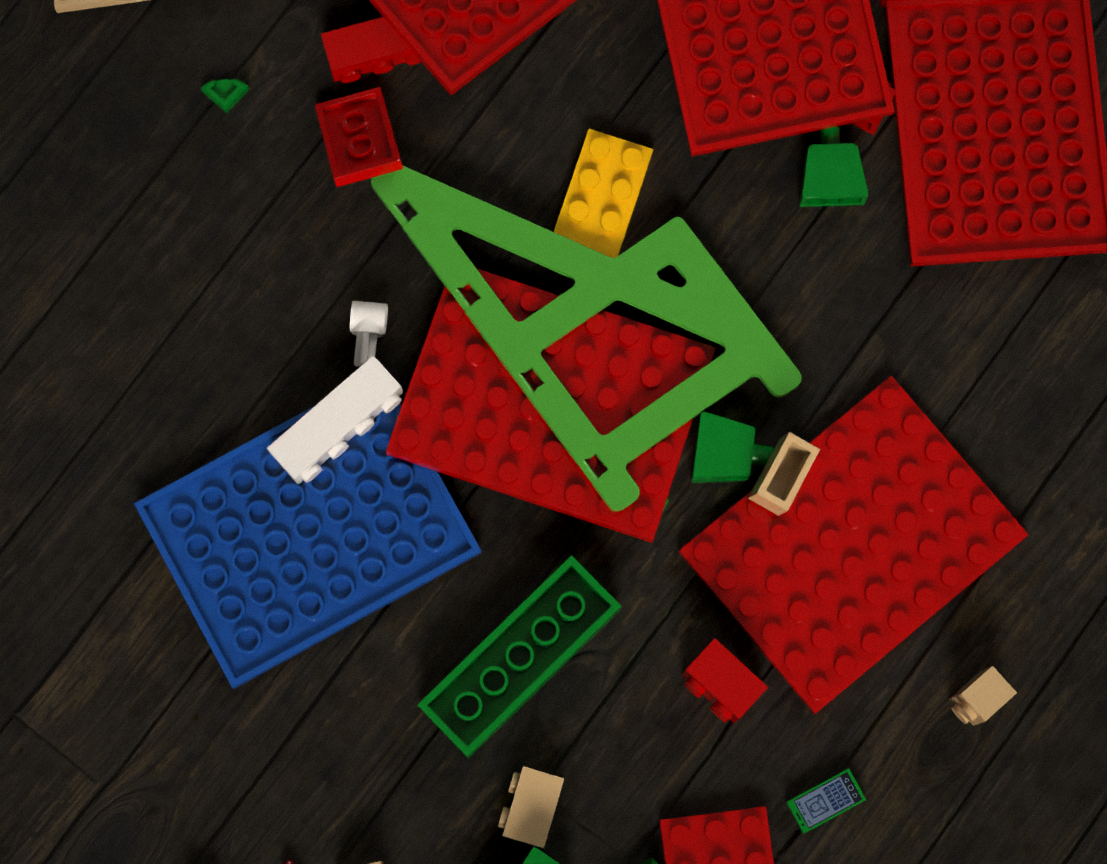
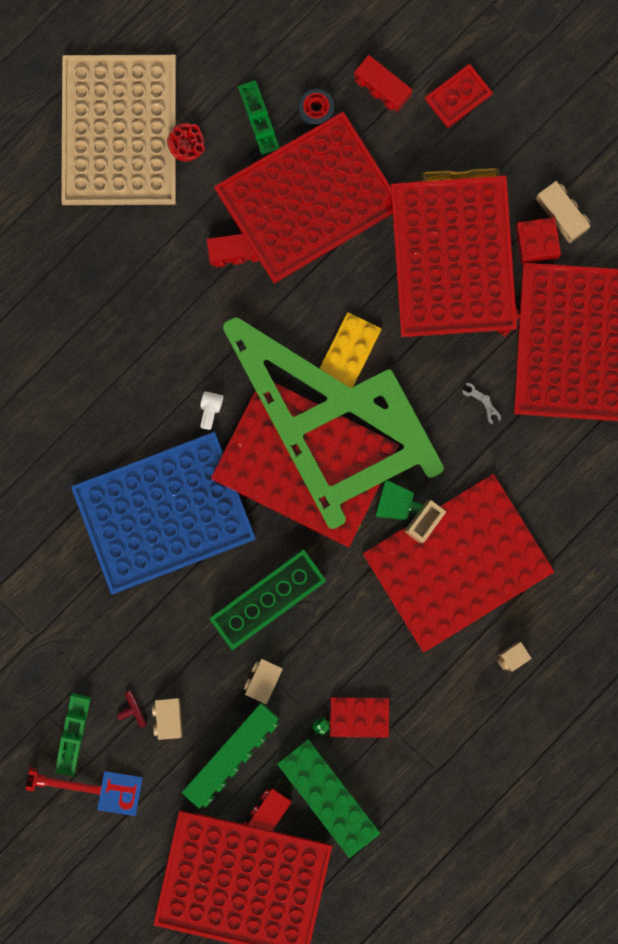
camera: 10 degrees right, 5 degrees up
green tile [200,79,249,114] -> none
white brick [267,355,403,484] -> none
red plate [315,87,403,188] -> none
red brick [682,638,768,723] -> none
tile [786,768,866,834] -> none
green torso [799,126,868,207] -> none
none -> light grey piece [462,383,501,424]

